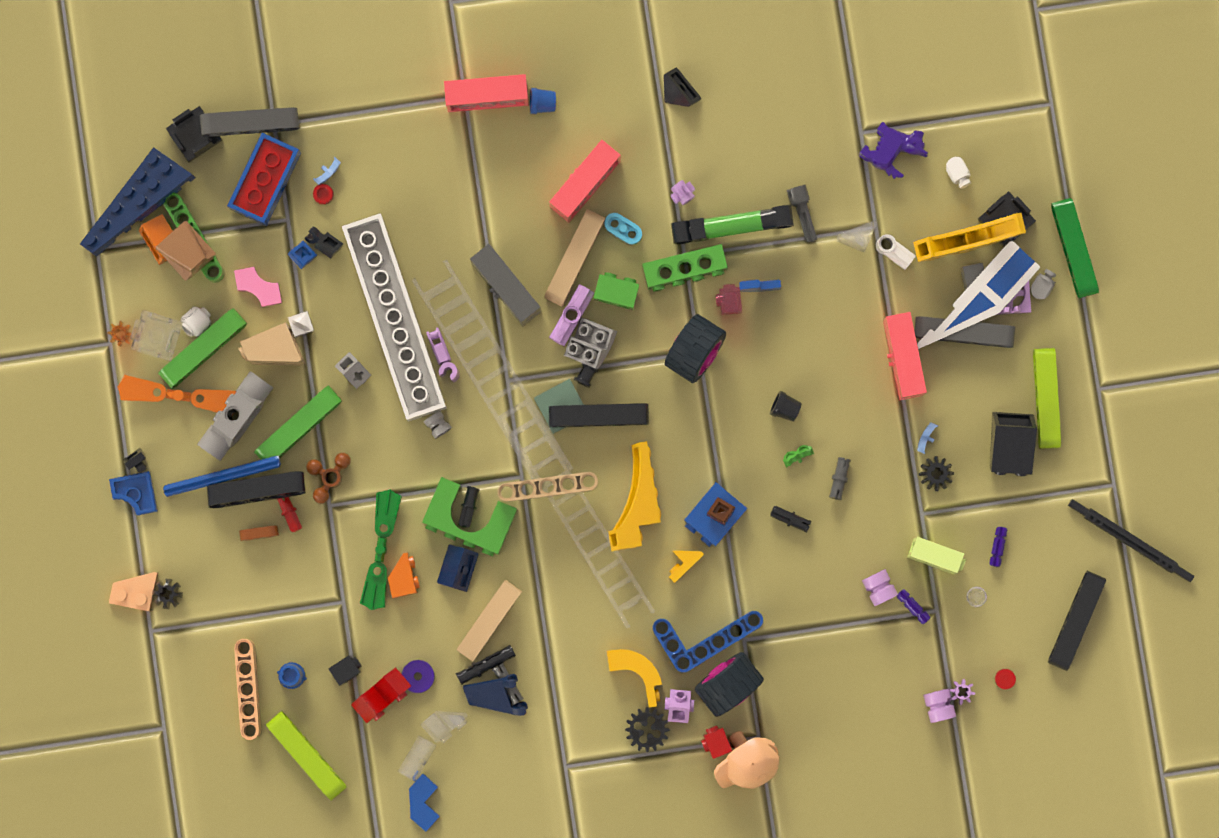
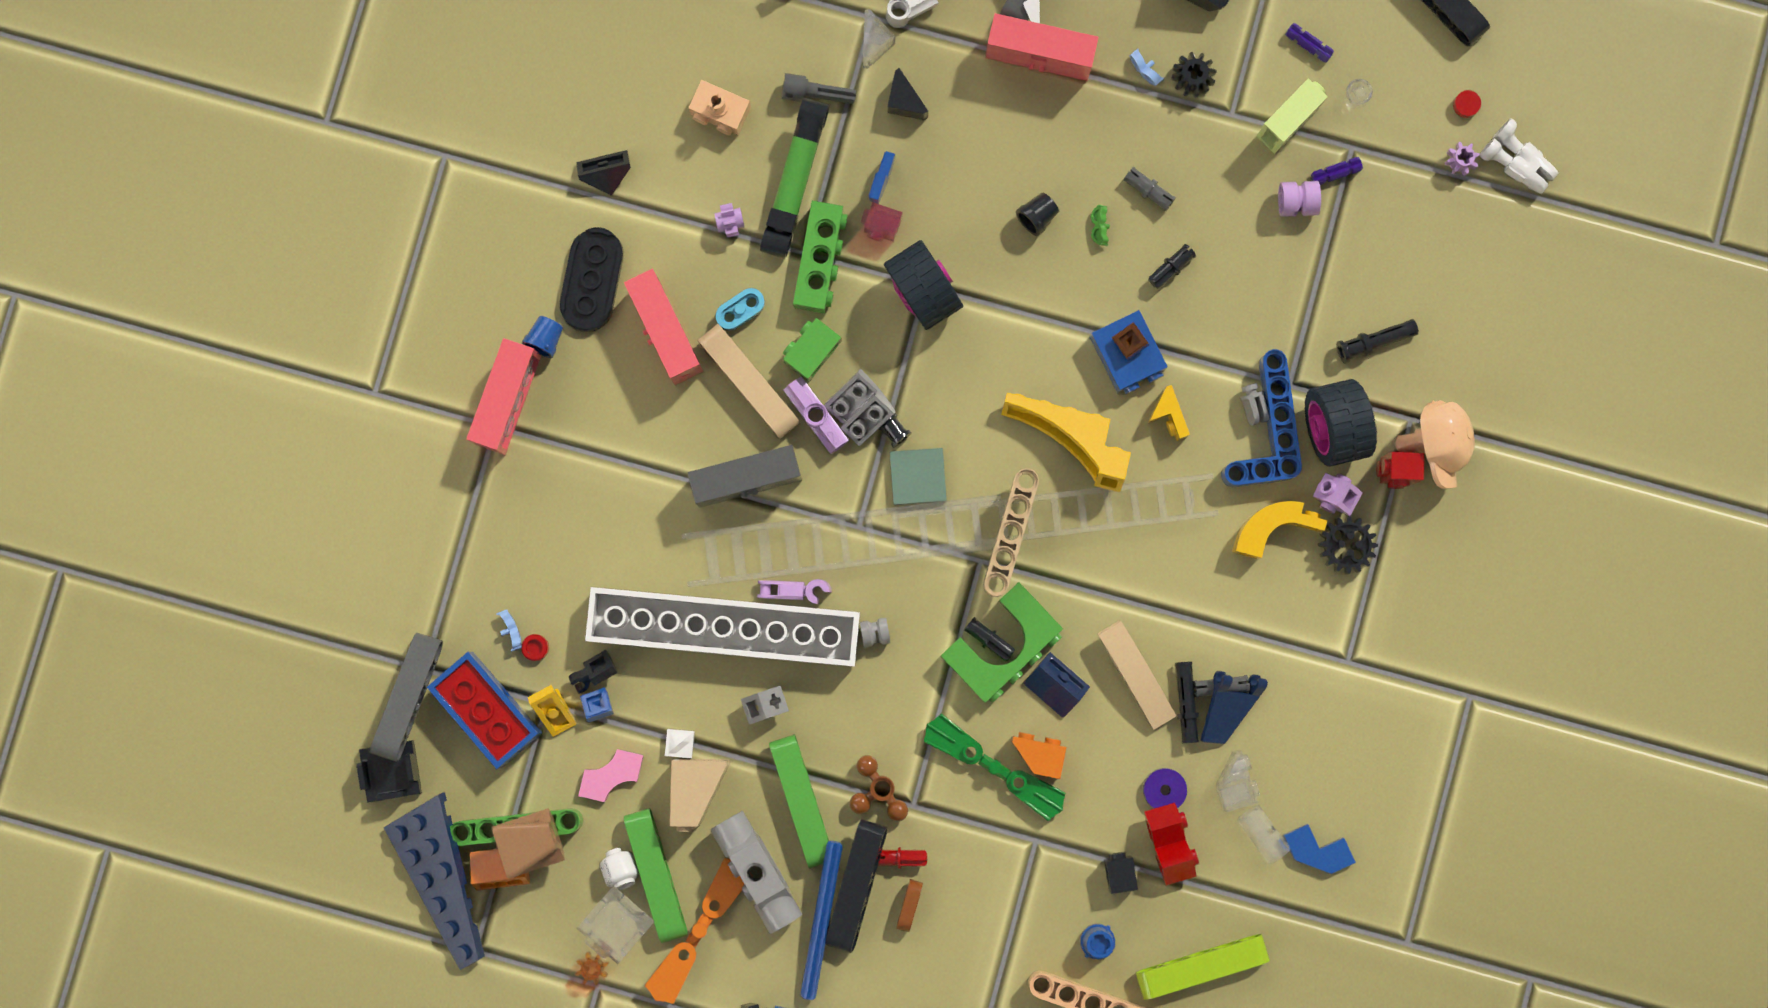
camera: 70 degrees left, 0 degrees up
black beam [548,403,649,428] -> none
lavender wheel [923,688,956,723] -> none
none -> yellow slope [527,685,576,737]
none -> black tile [560,227,624,332]
none -> light nougat brick [689,80,751,136]
none -> black slope [888,68,929,120]
none -> light grey arm [1240,383,1269,426]
none -> black pin [1336,319,1419,364]
none -> white piece [1479,118,1559,194]

